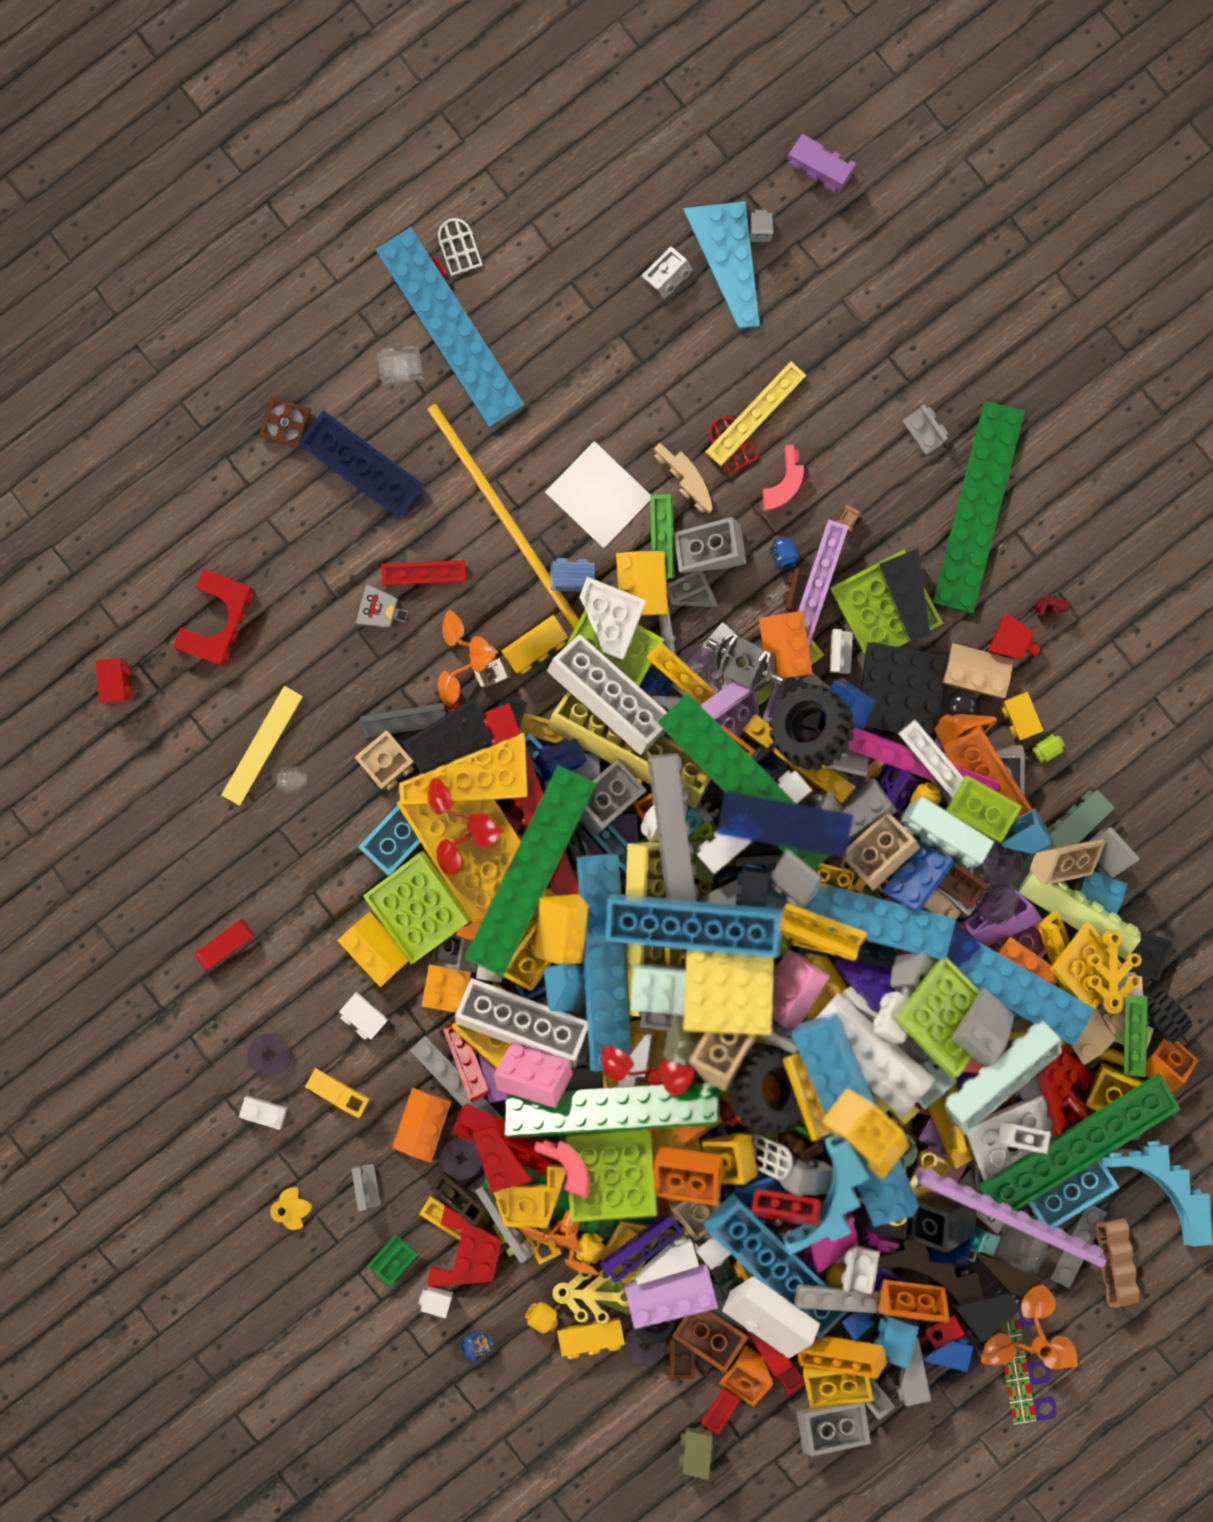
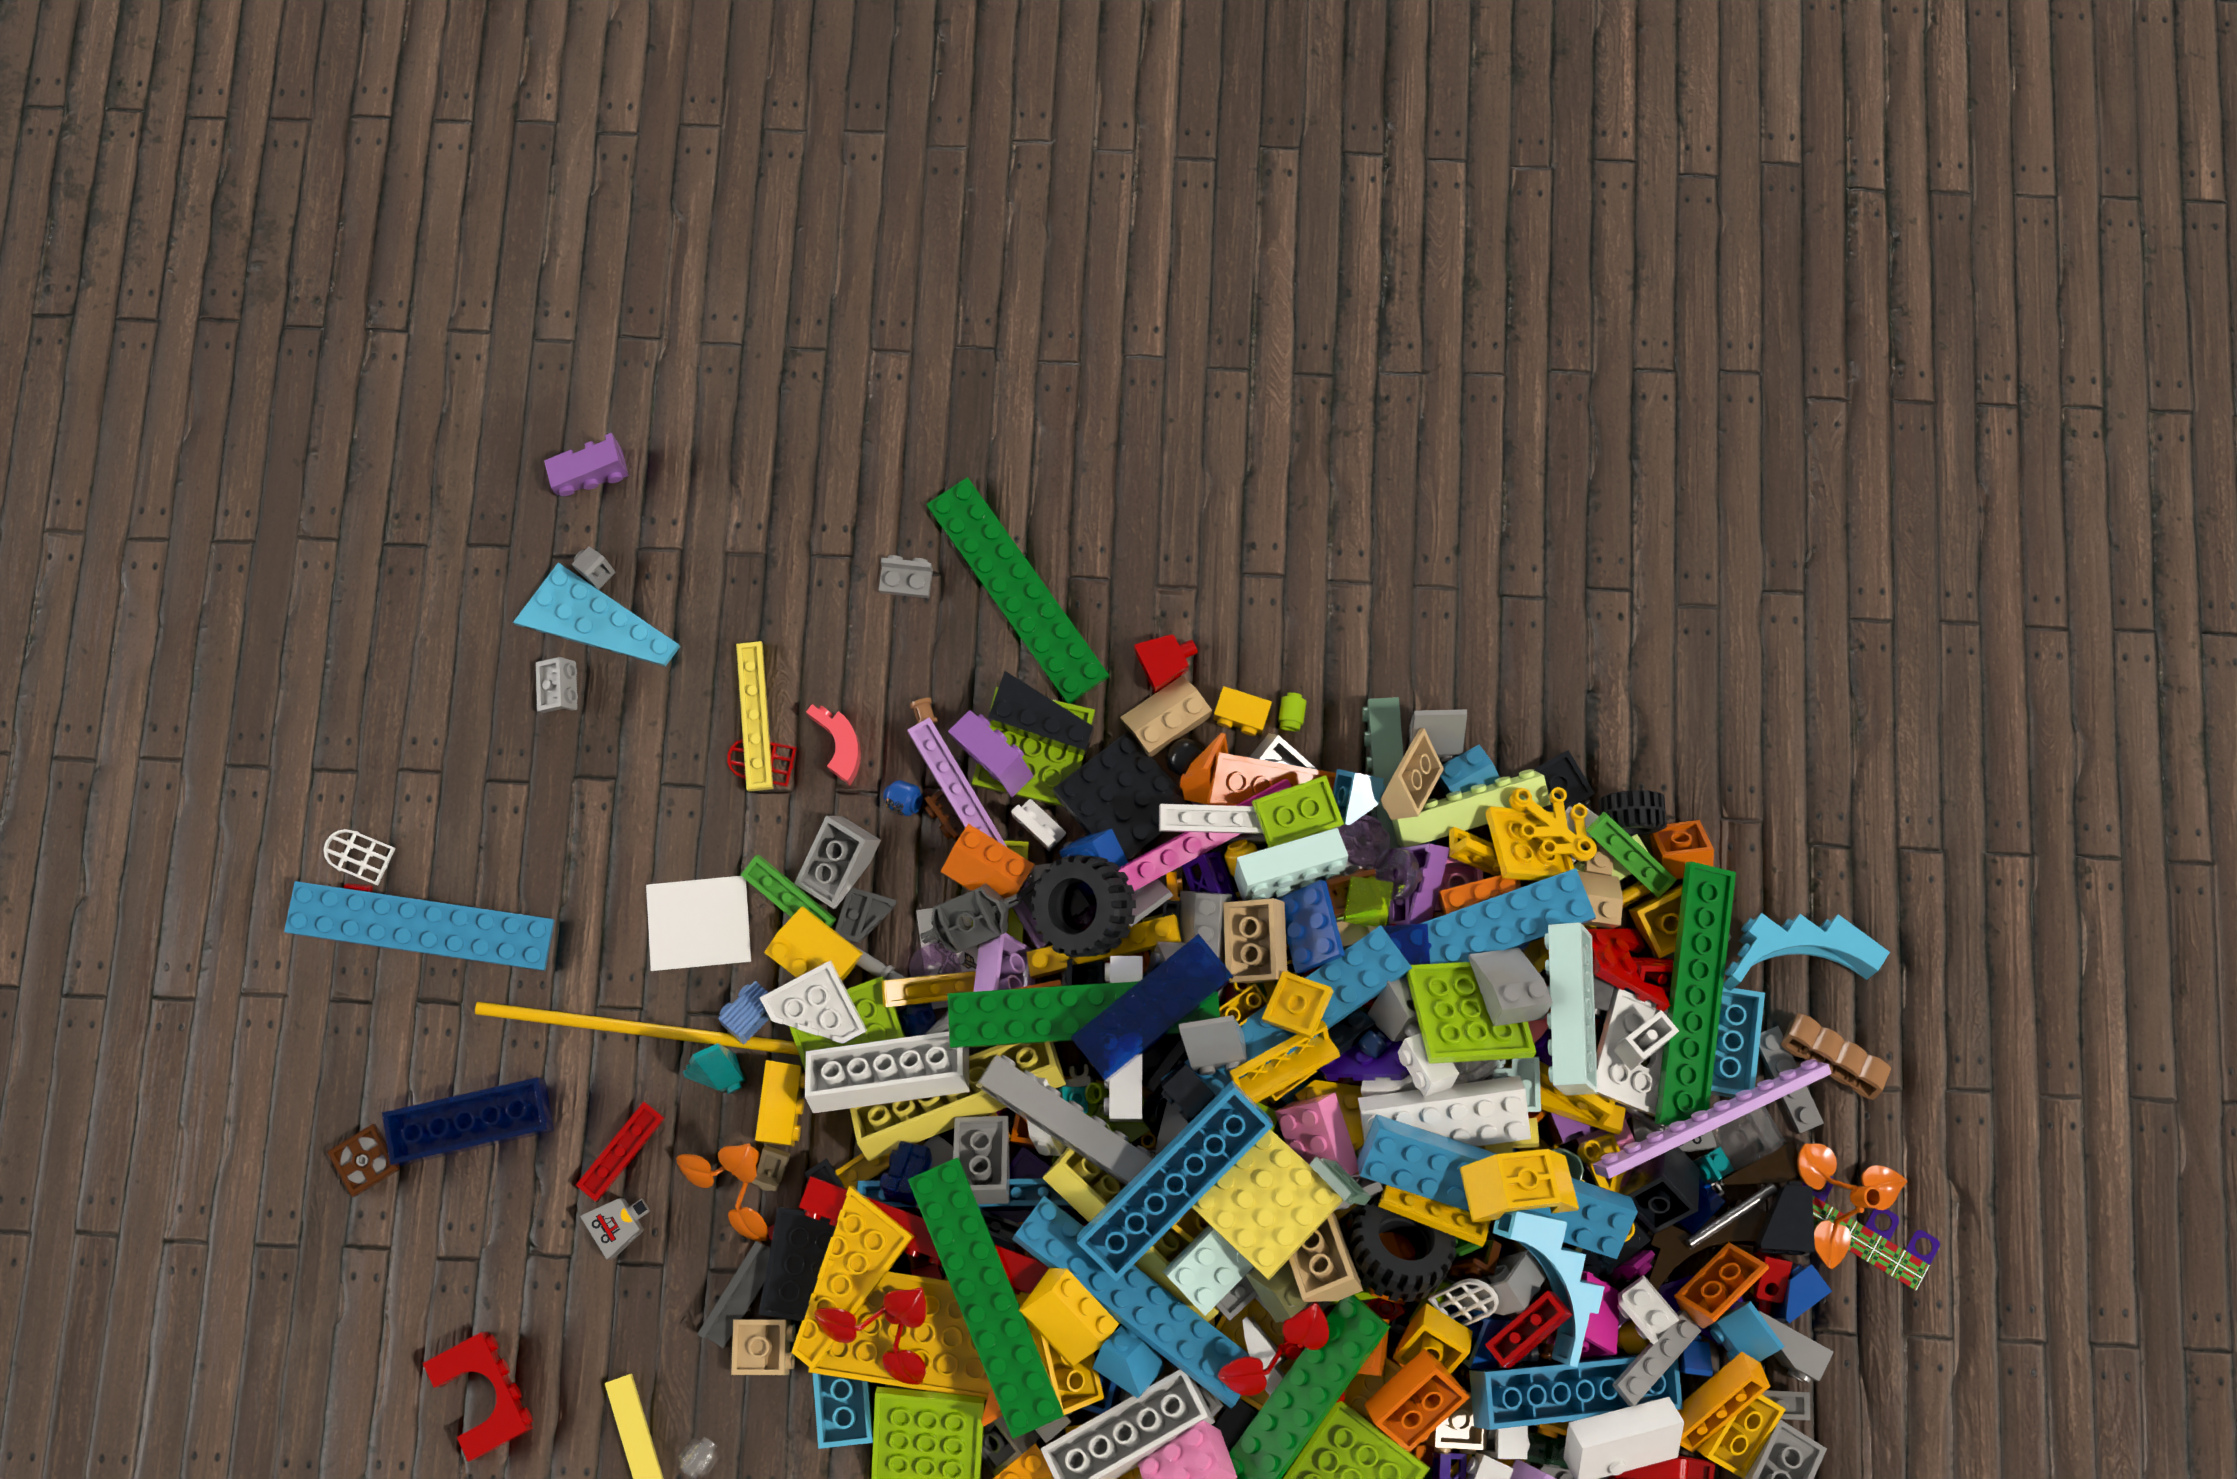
camera: 45 degrees left, 10 degrees down
clear brick [377,346,424,385] -> none
tan slope [654,443,712,514] -> none
dark red bracket [1036,594,1070,616] -> none
none -> teal wedge [682,1043,747,1094]
none -> medium lavender wedge [948,710,1034,797]
none -> yellow plate [1261,971,1334,1039]
none -> sand green plate [1310,1157,1371,1206]
none -> clear neon green piece [1343,876,1393,928]
none -> dark blue piece [1358,1030,1388,1059]
none -> flat silver bar [1685,1183,1777,1249]

